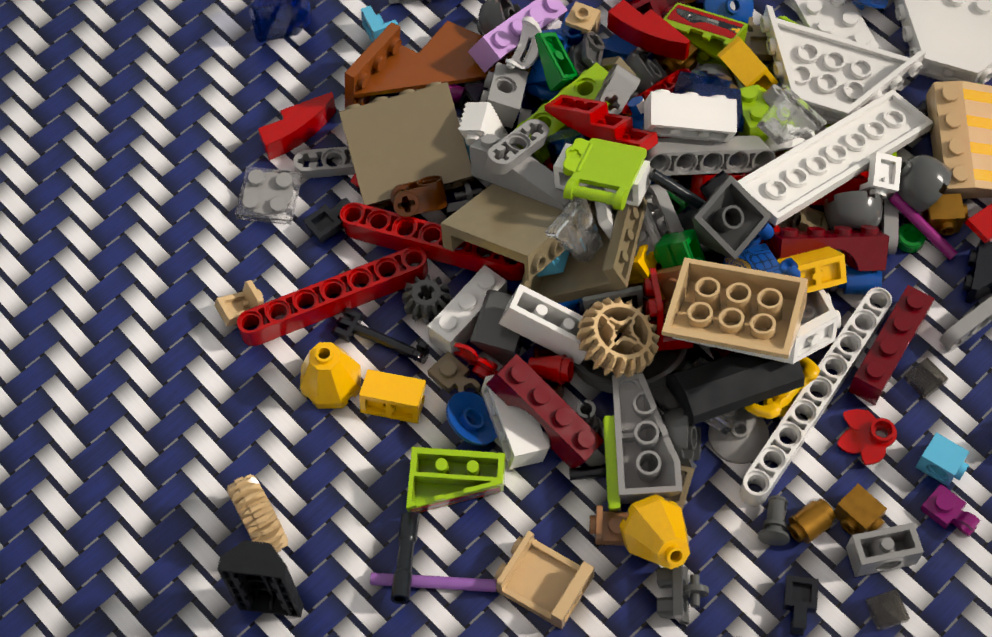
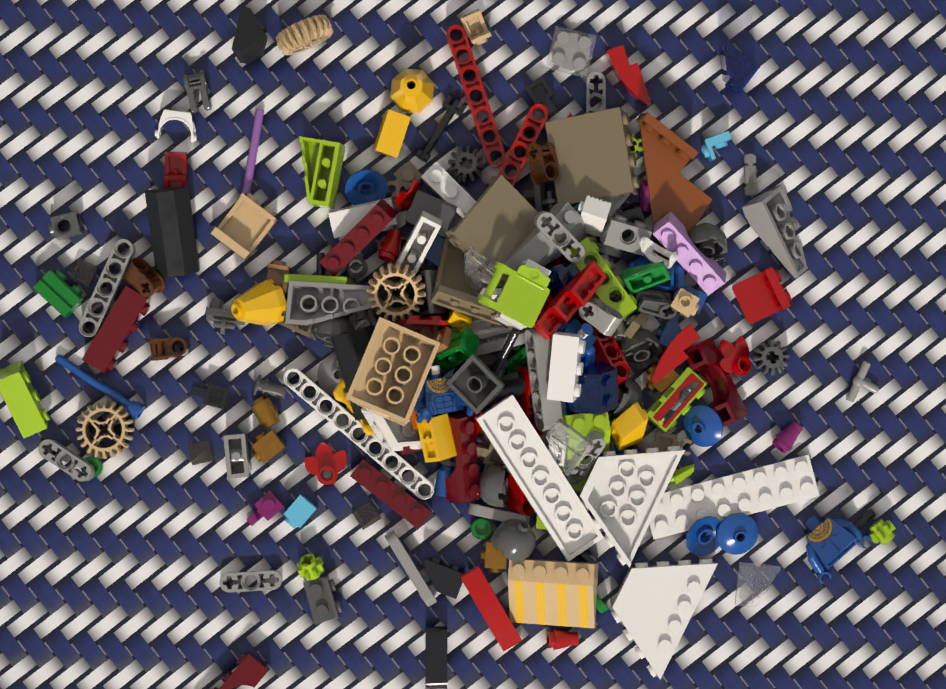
camera: 90 degrees right, 25 degrees up
black piece [390,512,420,604] -> none
white bracket [859,152,902,199] -> none
magenta bar [888,192,958,260] -> none

